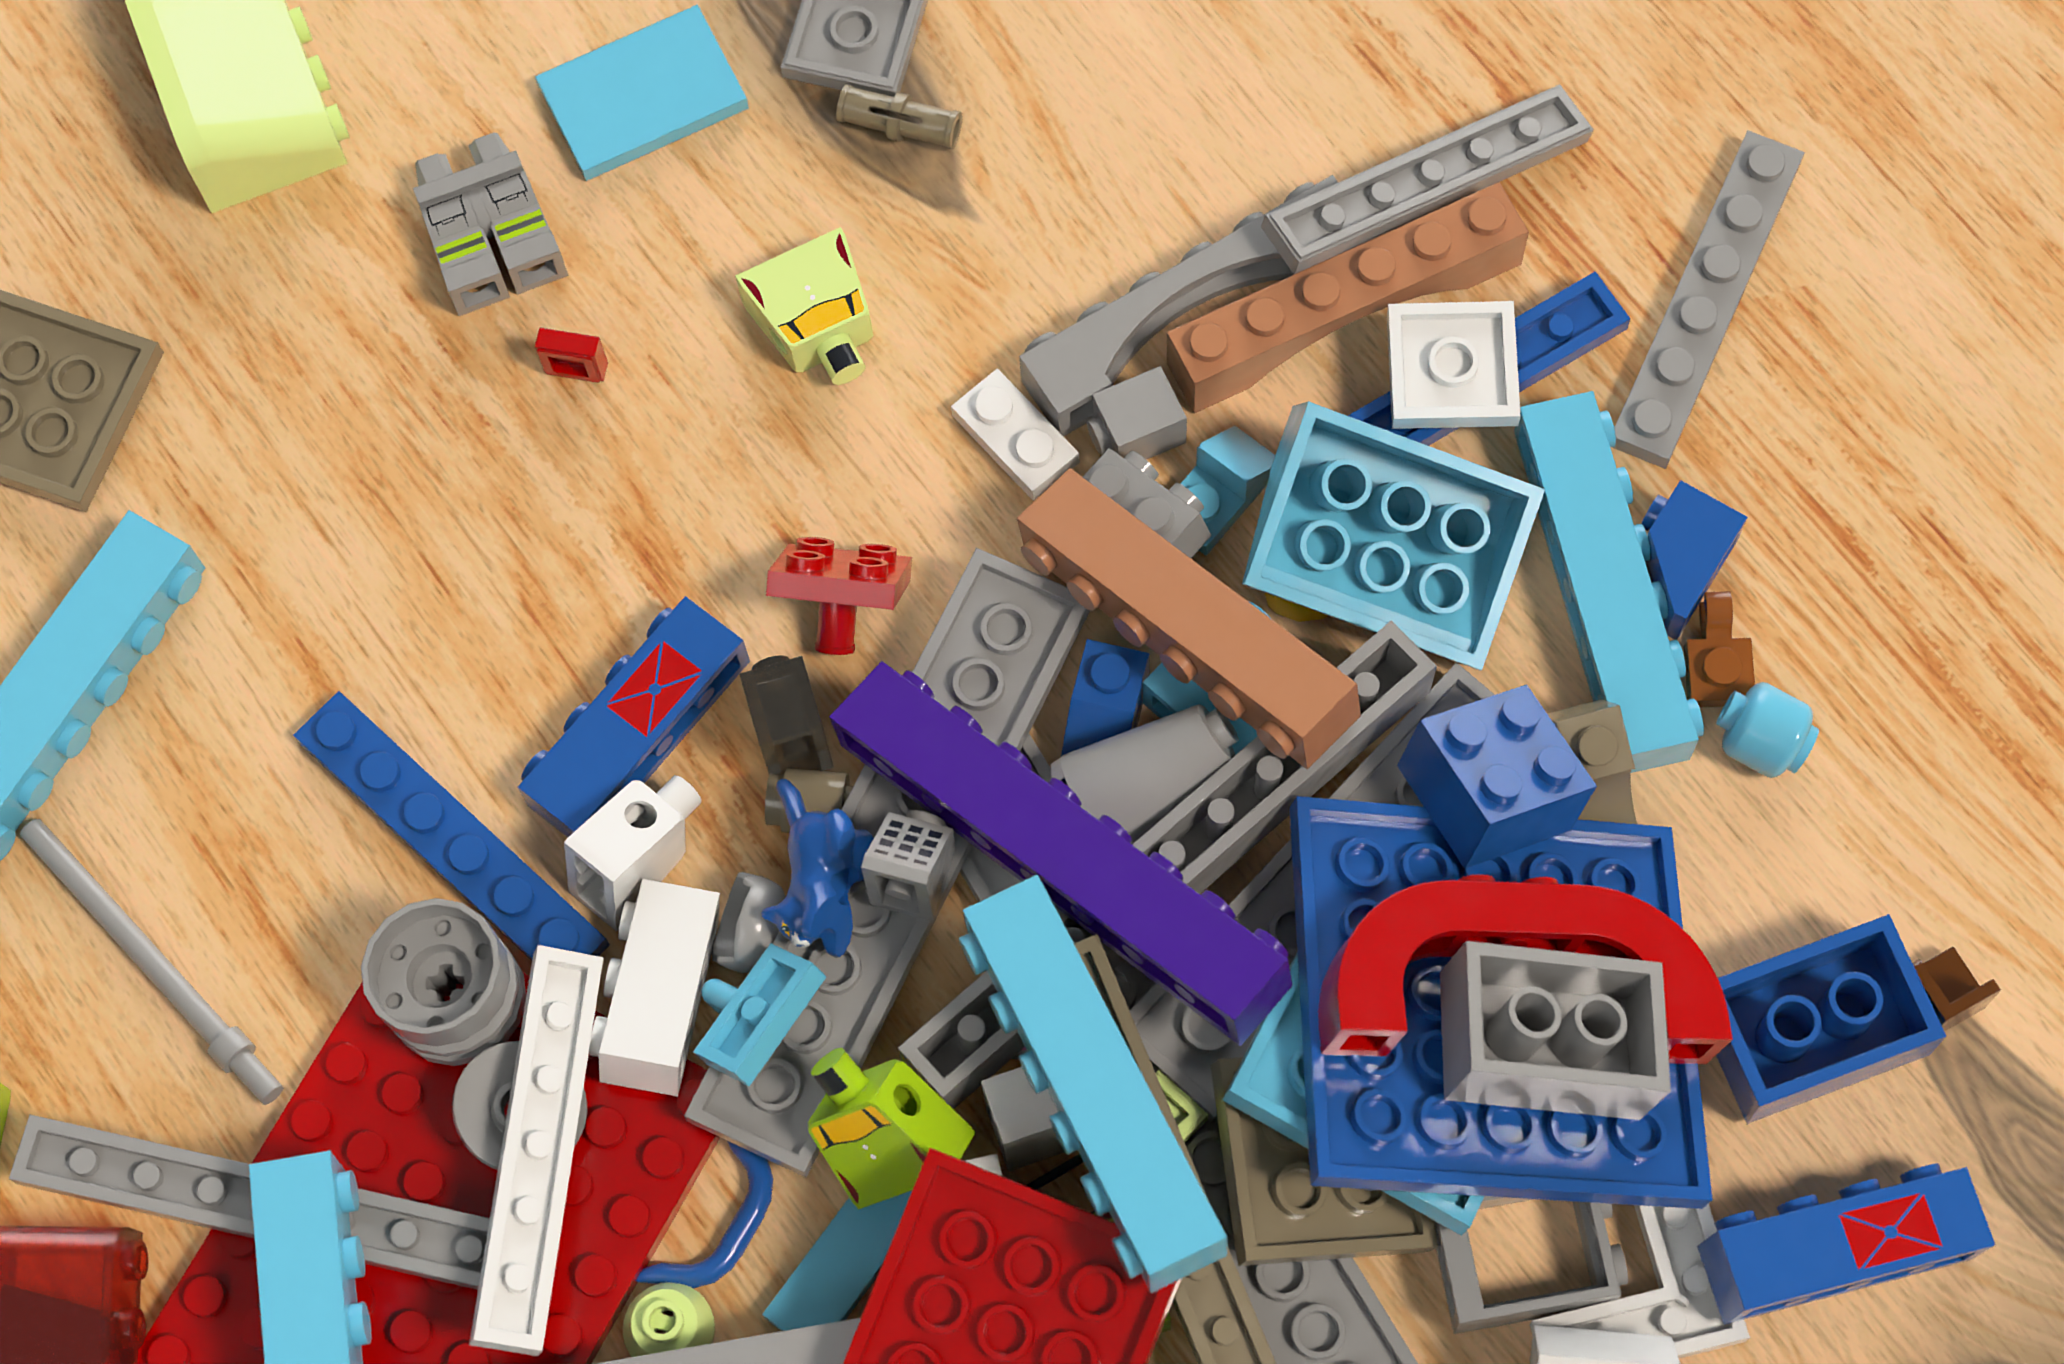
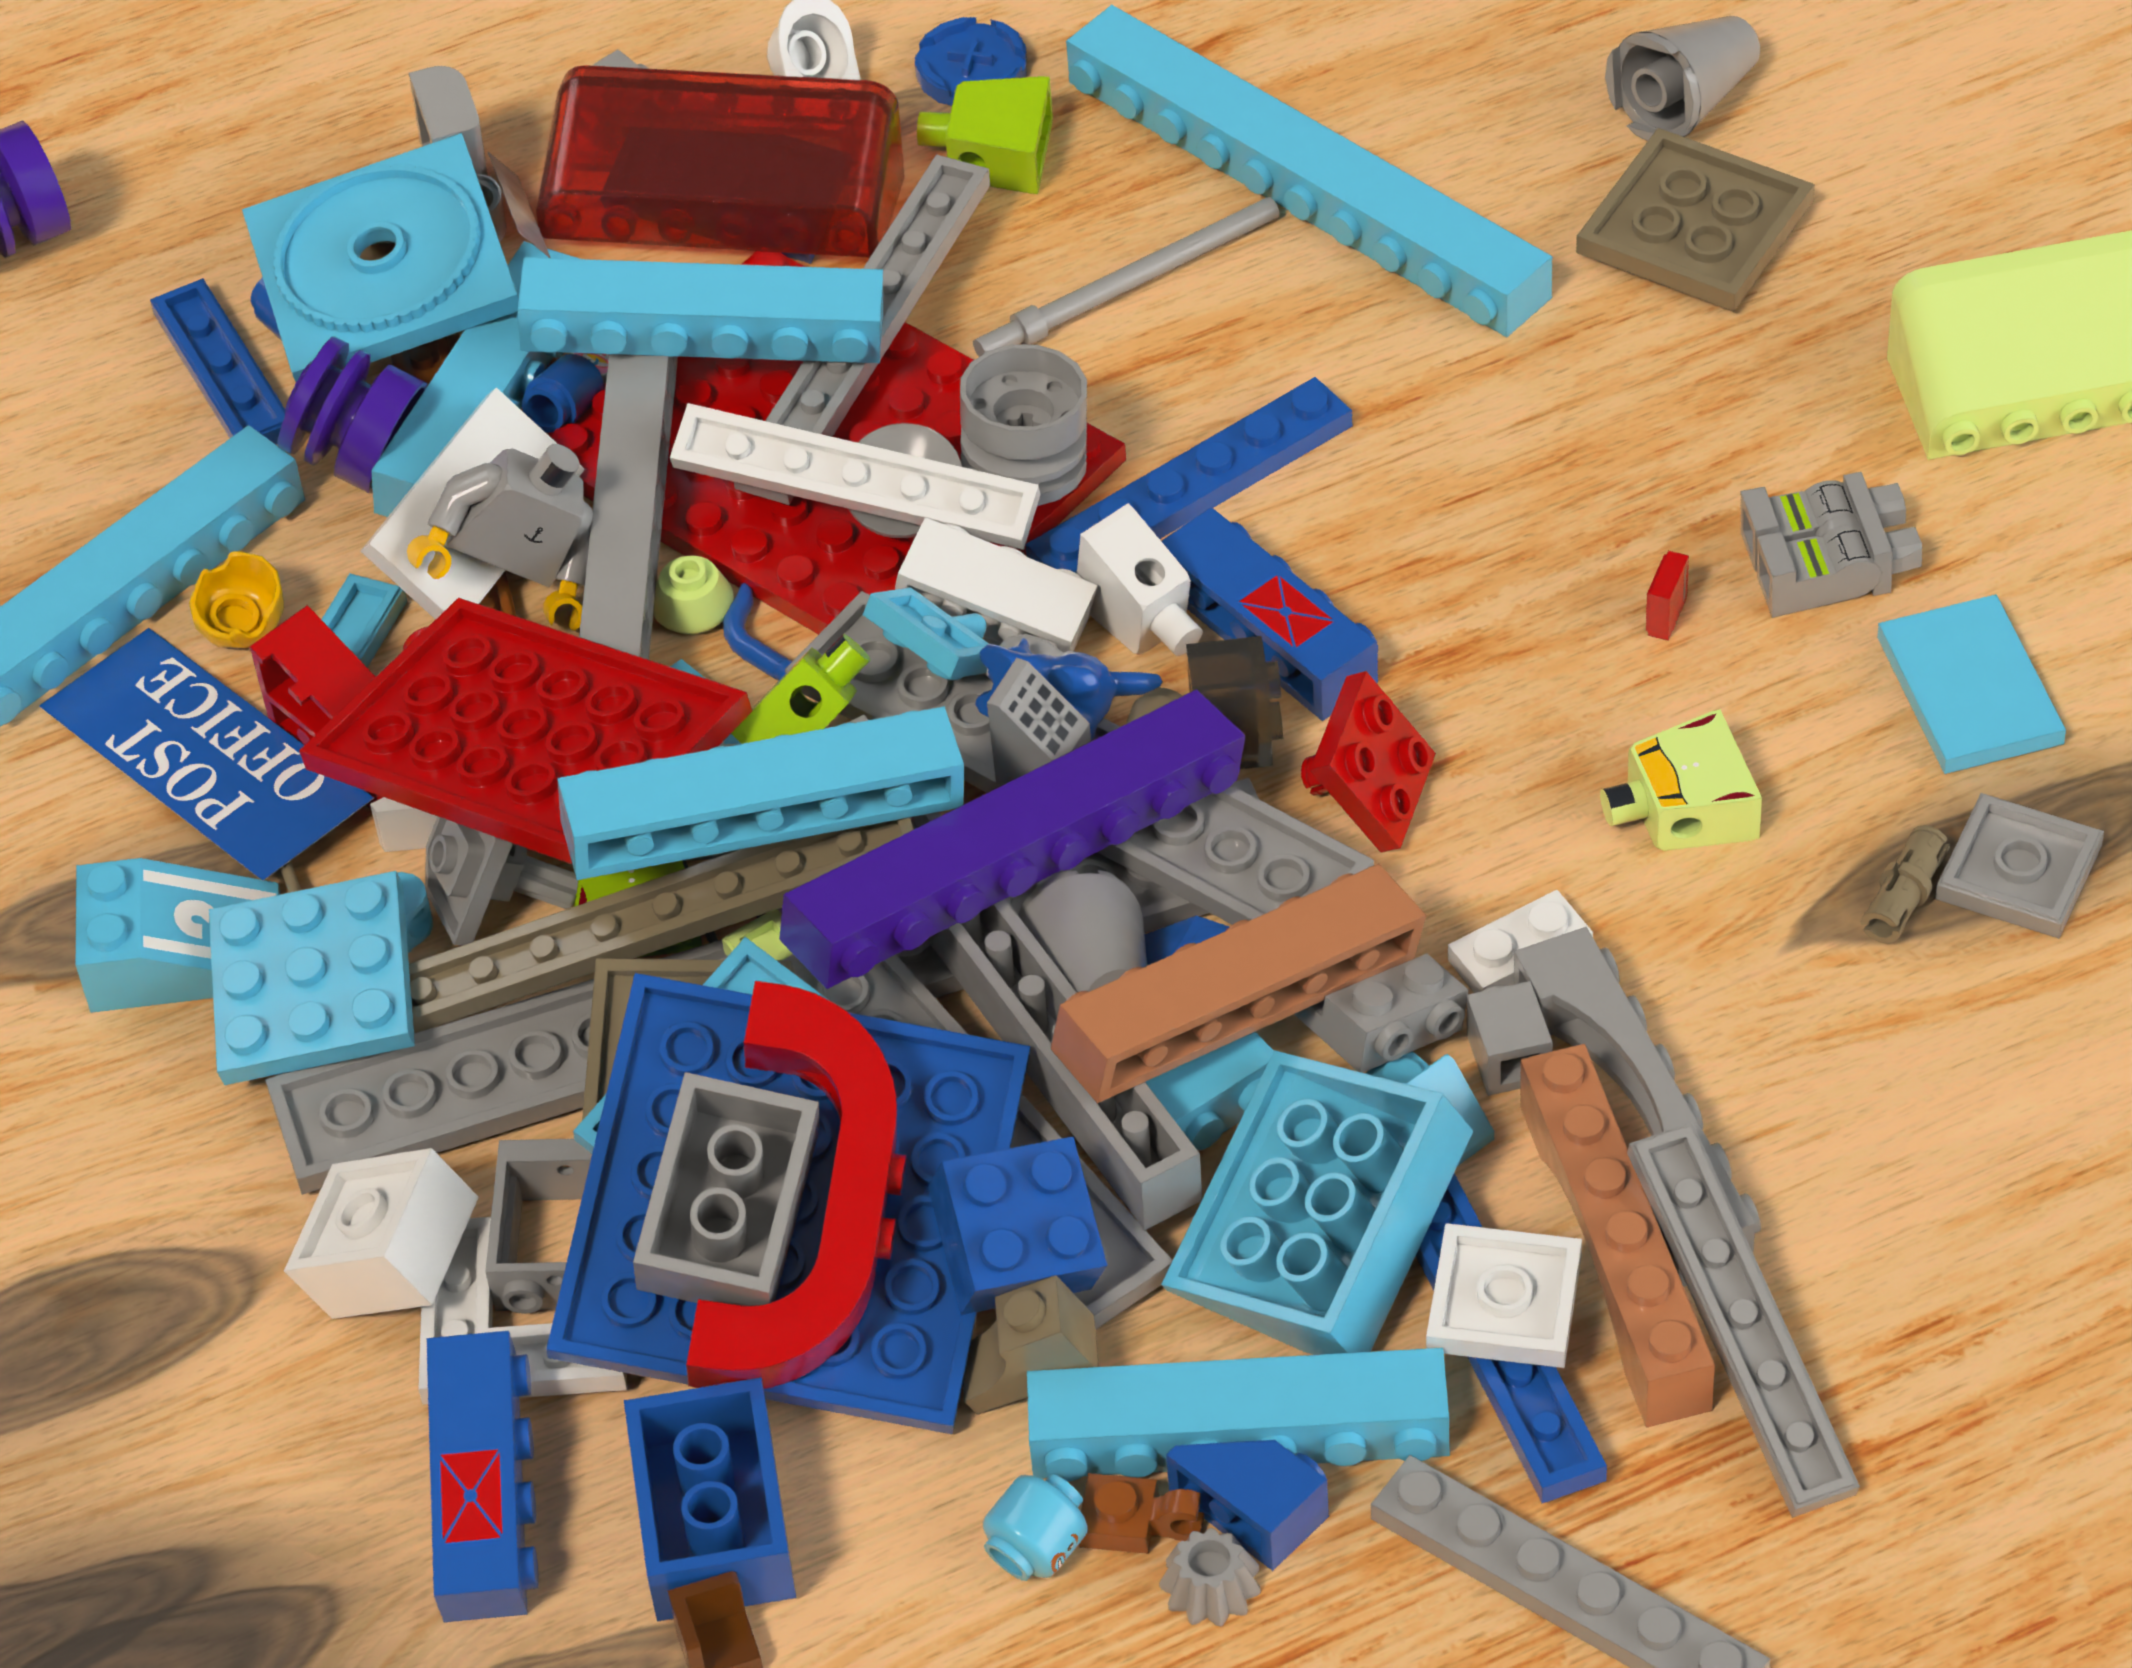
camera: 100 degrees right, 20 degrees down
none -> light grey piece [1159,1528,1261,1627]

